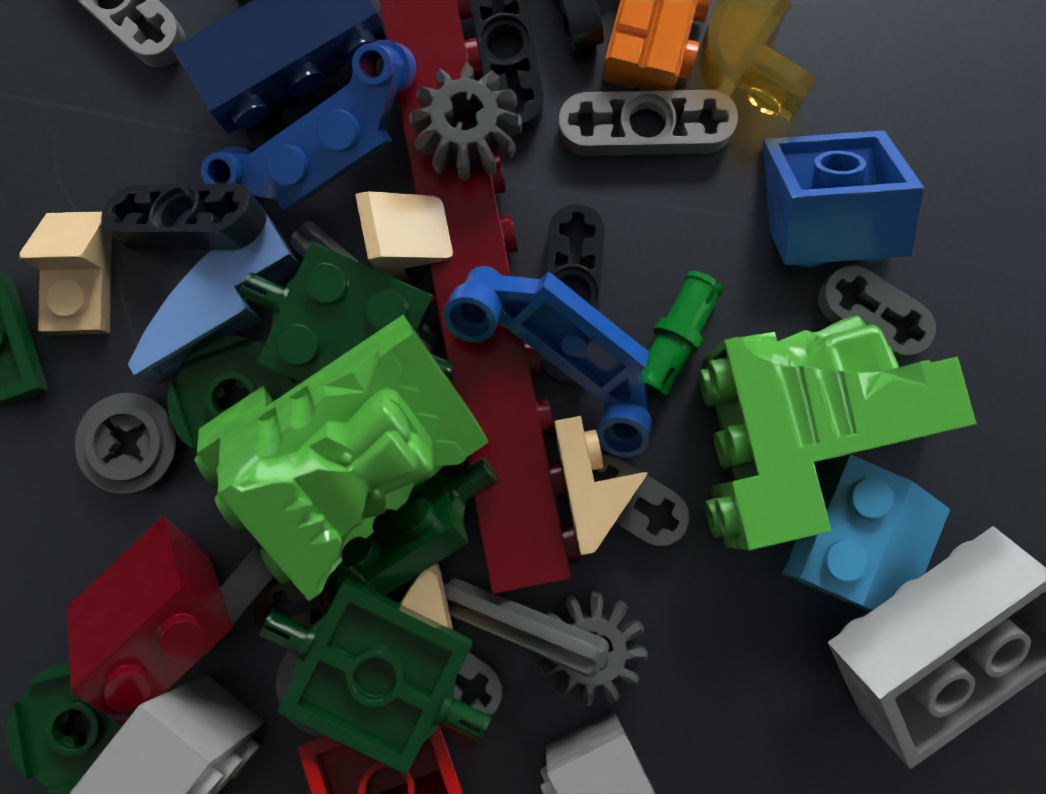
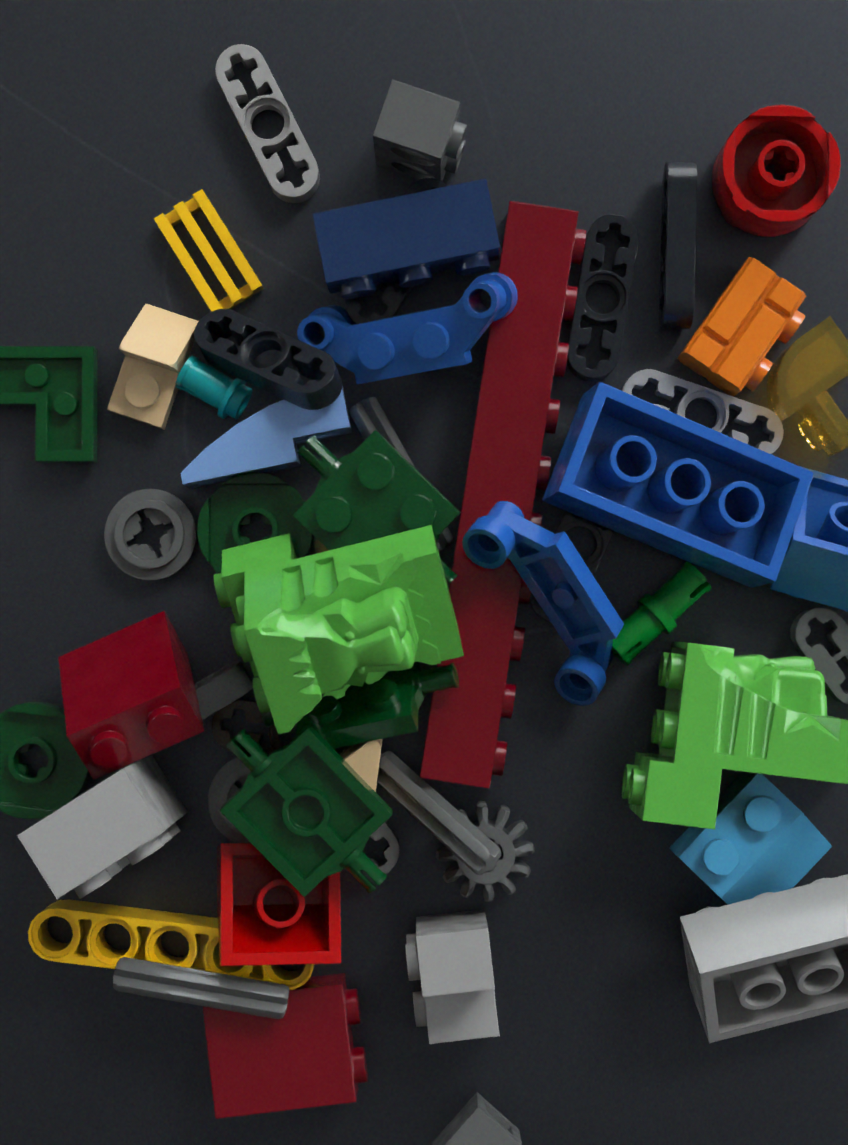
camera: 20 degrees right, 5 degrees up
tan slope [355,191,453,284] -> none
dark grey gear [409,62,522,182] -> none
tan slope [554,416,648,555] -> none
dark grey beam [592,455,689,546] -> none
none -> yellow tile [154,189,264,312]
none -> teal pin [175,355,253,419]
none -> blue brick [542,381,814,588]

